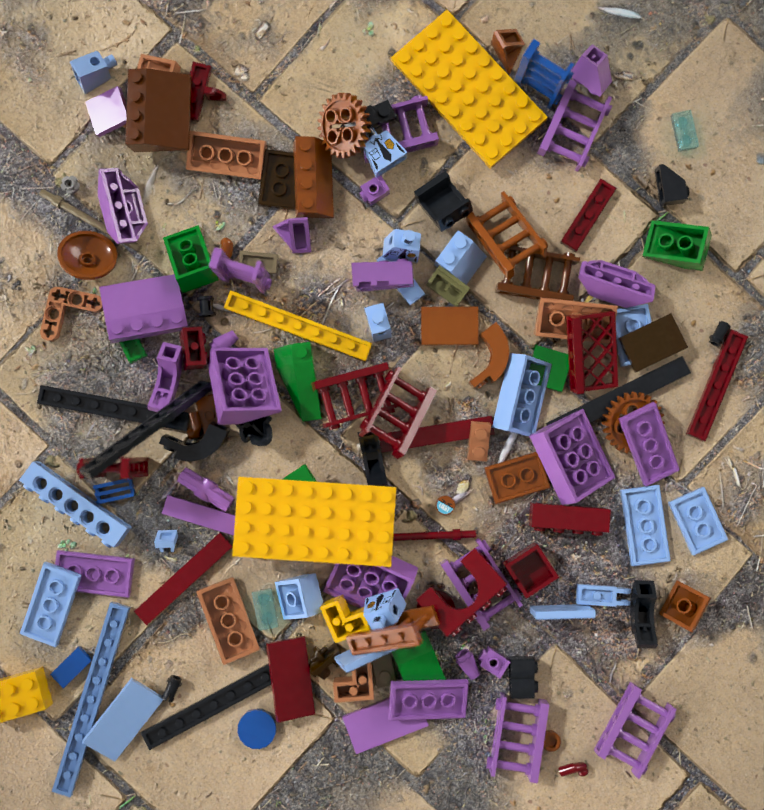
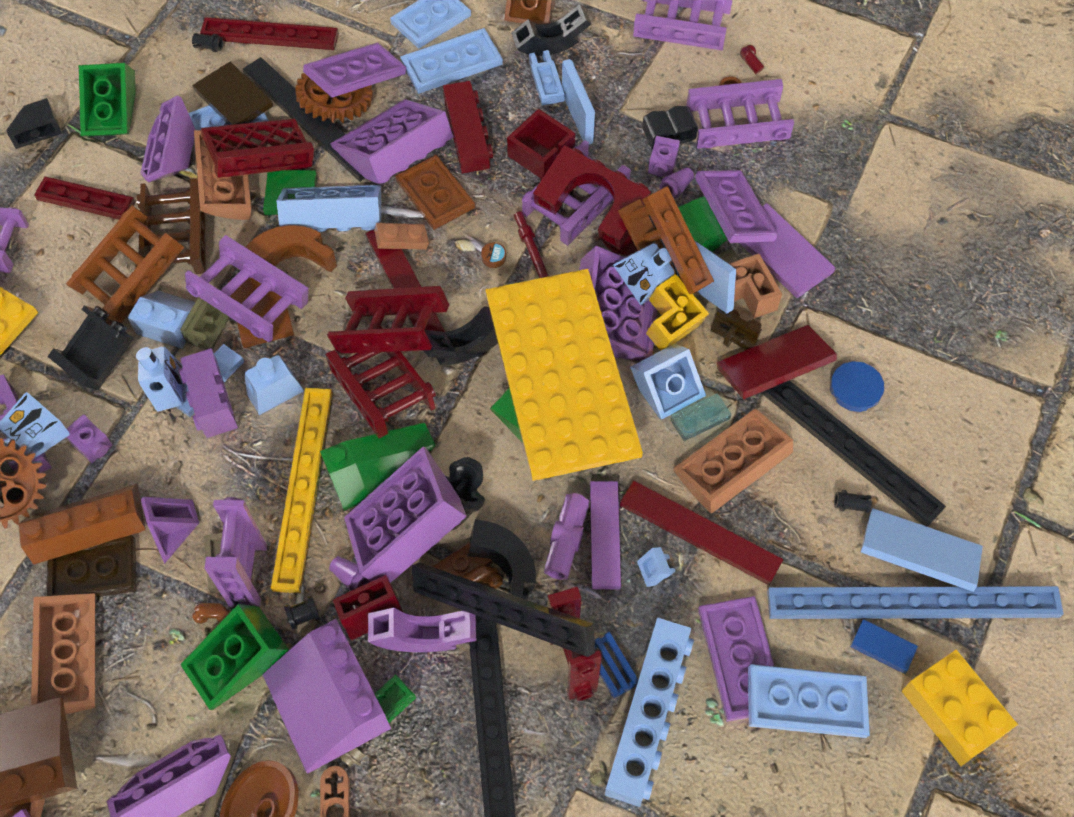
camera: 105 degrees left, 25 degrees down
none -> medium lavender fence [185,235,309,343]

